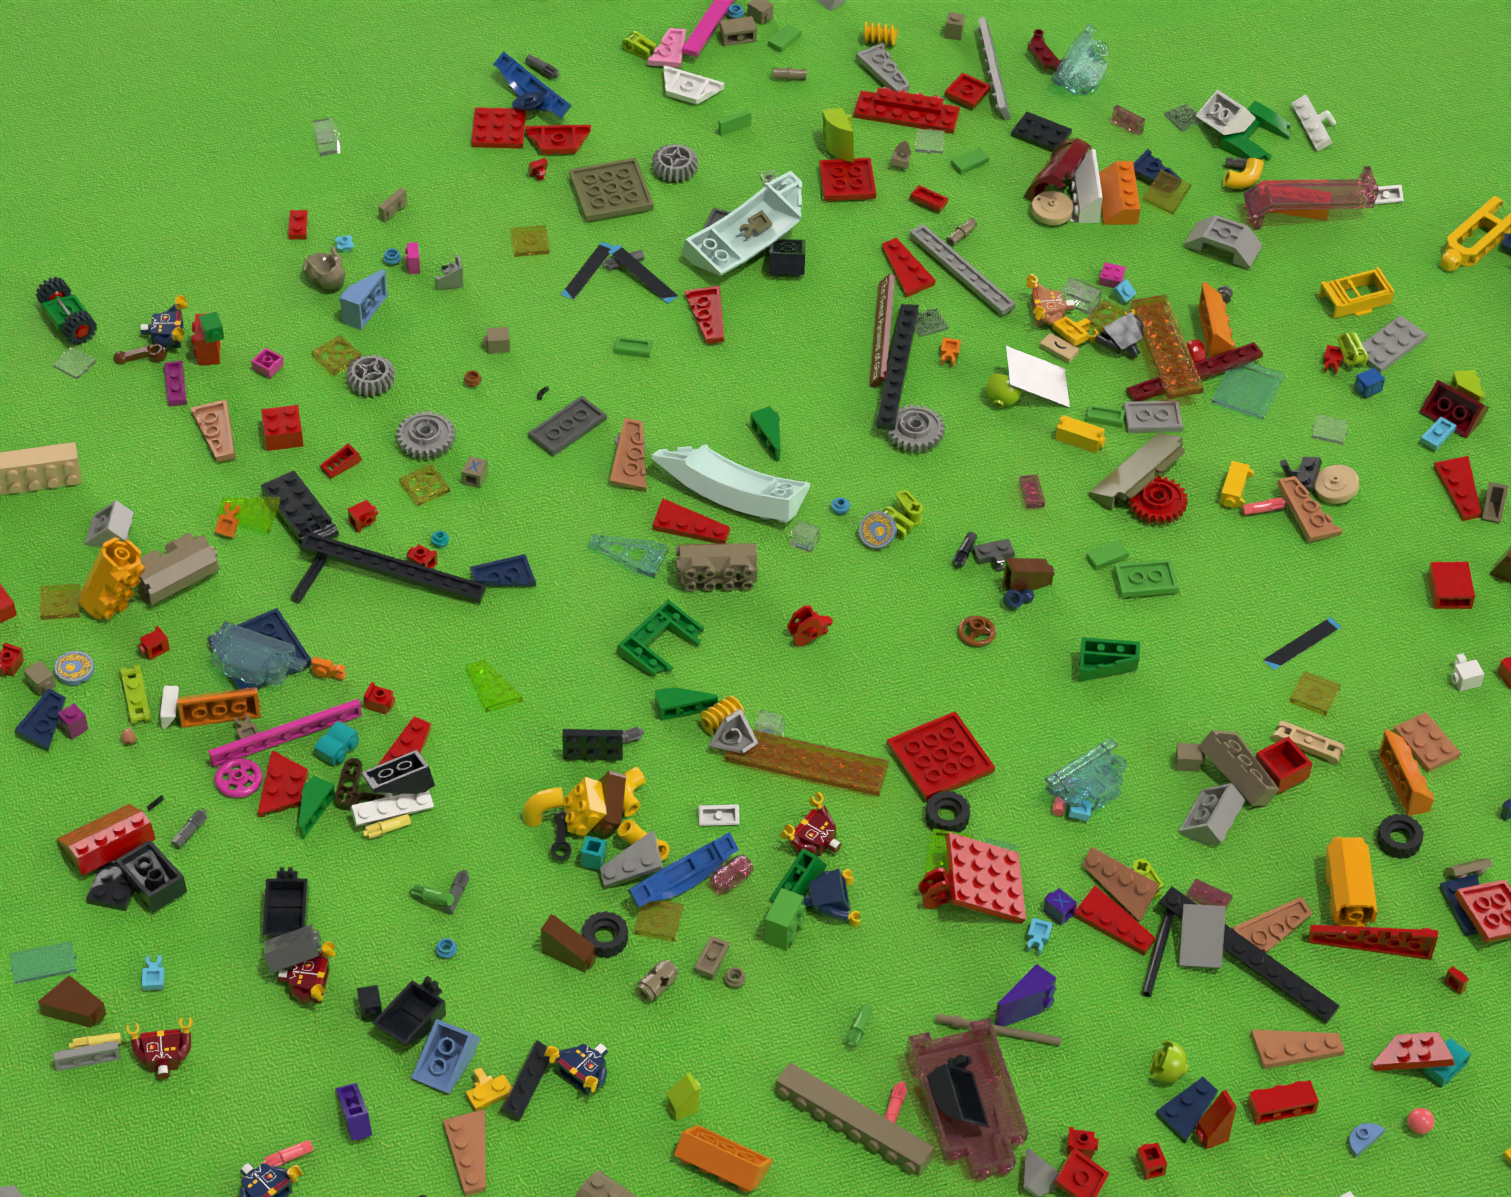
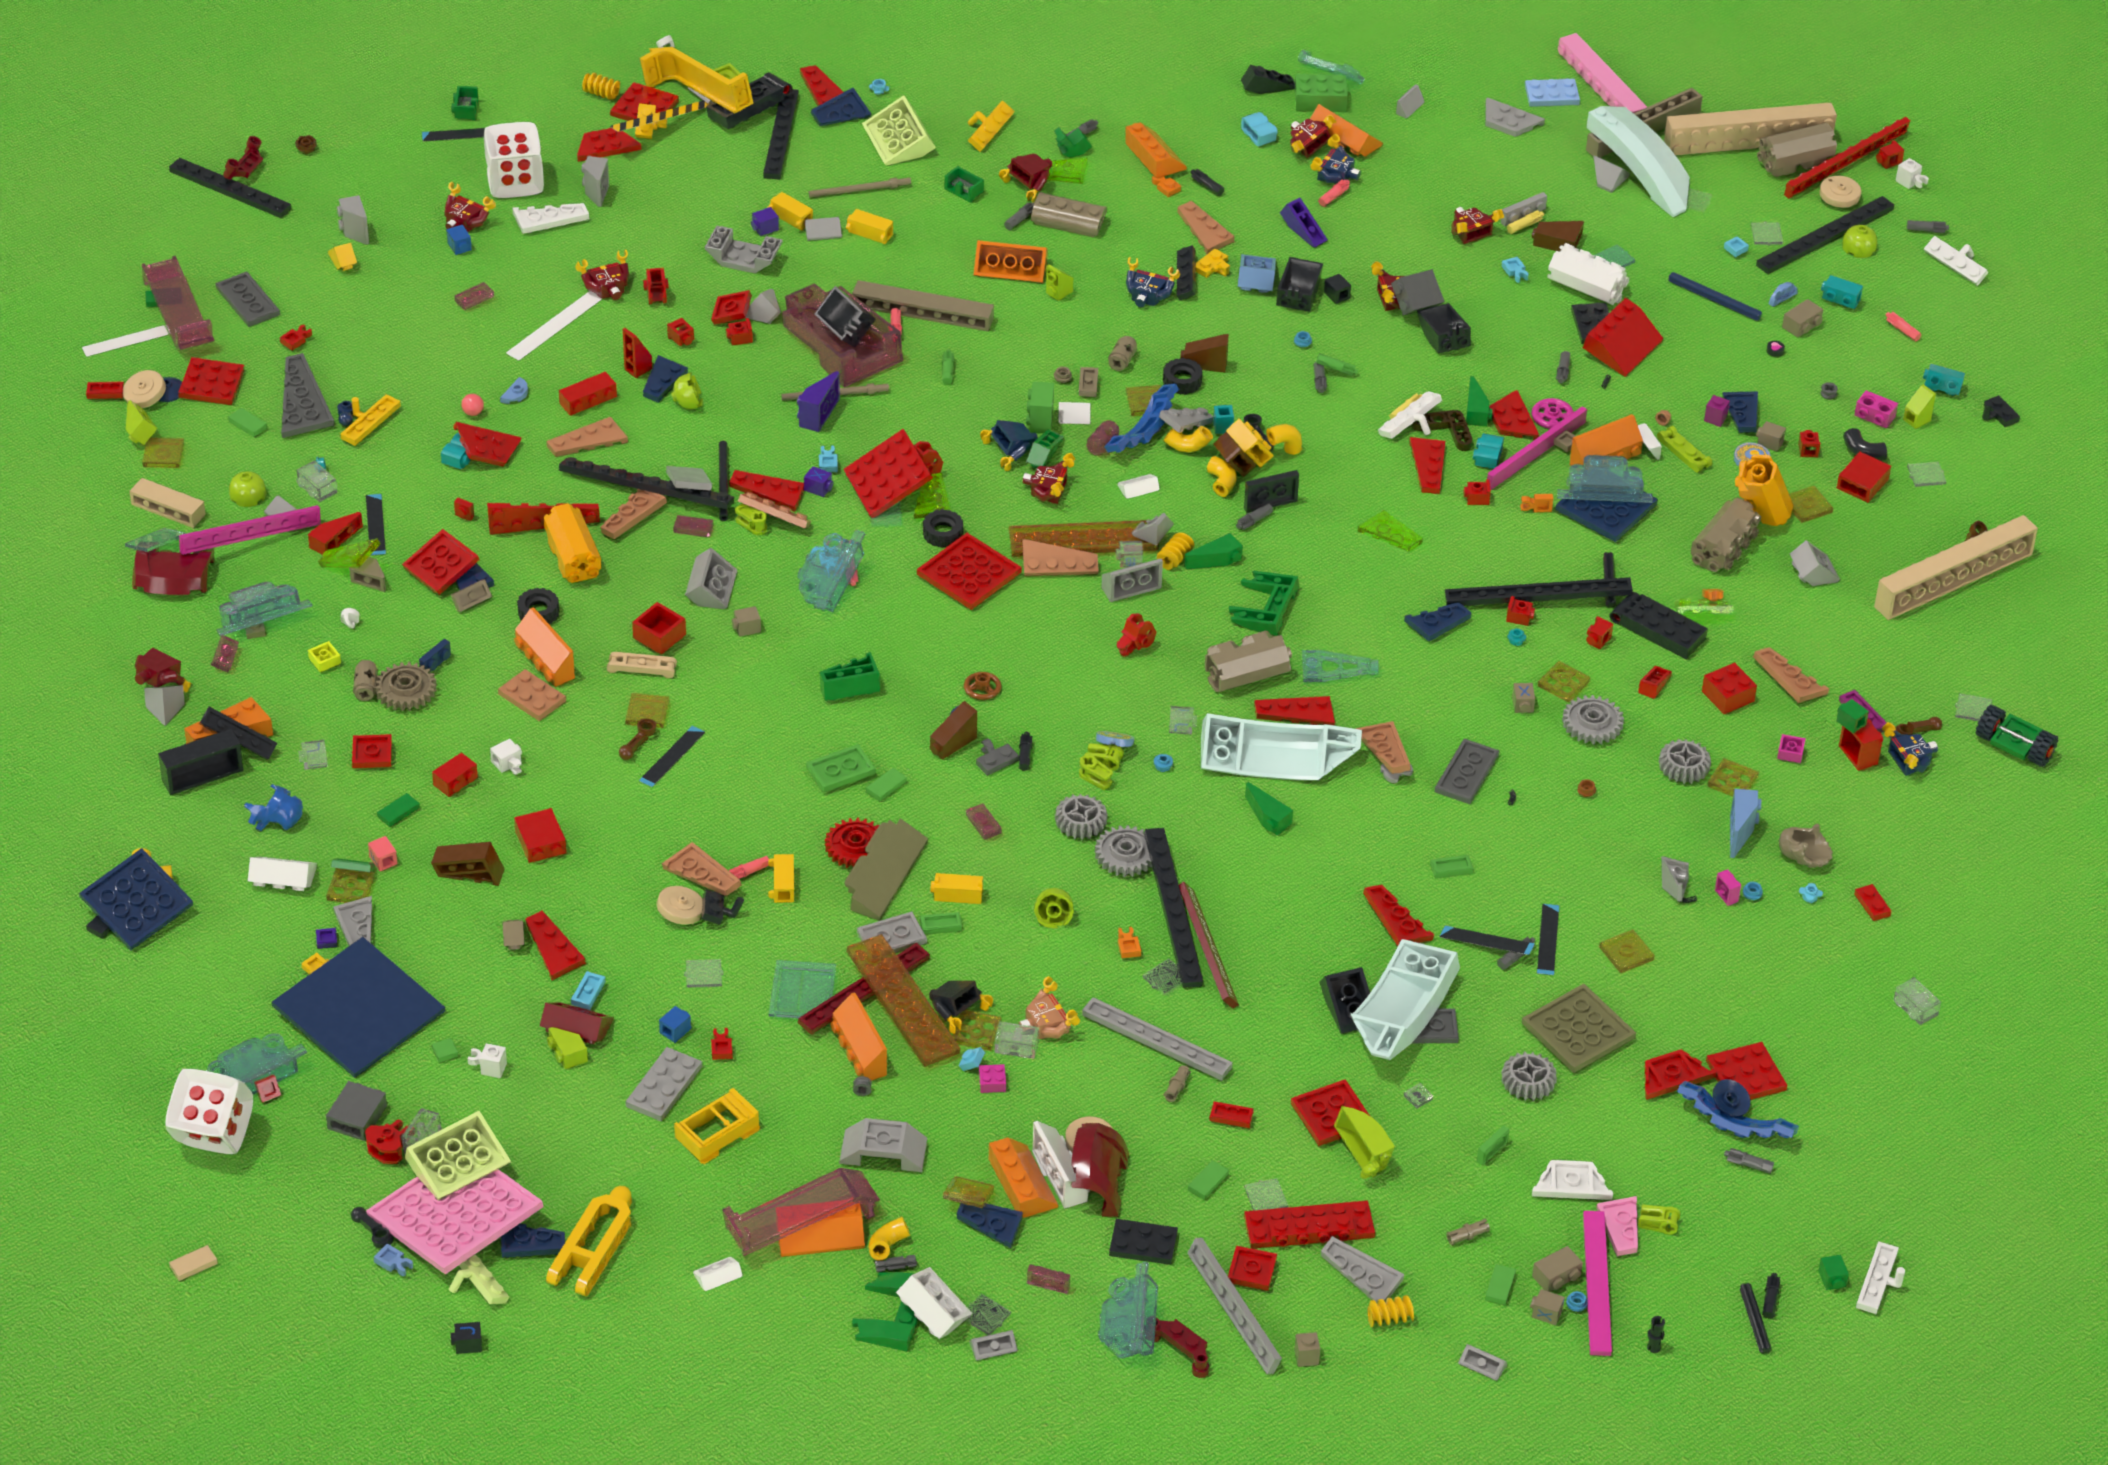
camera: 160 degrees right, 5 degrees down
slope [115,840,187,913] -> none
red brick [137,626,170,660] -> none
black slope [361,750,435,794] -> none
dark tan plate [378,188,407,222] -> none
dark tan brick [484,327,510,354] -> none
red tile [528,158,548,181] -> none
olive plate [739,210,772,239] -> none
red wing [882,237,936,298] -> none
dark tan plate [891,140,911,168] -> none
sticker [1006,346,1070,407] -> none
tan tile [1039,333,1080,363] -> none
yellow hinge [1052,316,1090,346] -> none
red hair [1184,339,1207,363] -> none
dark tan wedge [1198,730,1279,806] -> none
white plate [1292,94,1336,152] -> none
lime piece [1337,332,1368,365] -> none
none -> reddish brown piece [619,718,657,760]
none -> light grey slope [969,1330,1018,1360]
none -> nougat wing [1022,539,1098,576]
none -> light grey gear [1055,794,1108,840]
none -> white sticker [1059,402,1090,424]
none -> light grey slope [1101,559,1163,602]
none -> white brick [1547,243,1629,305]

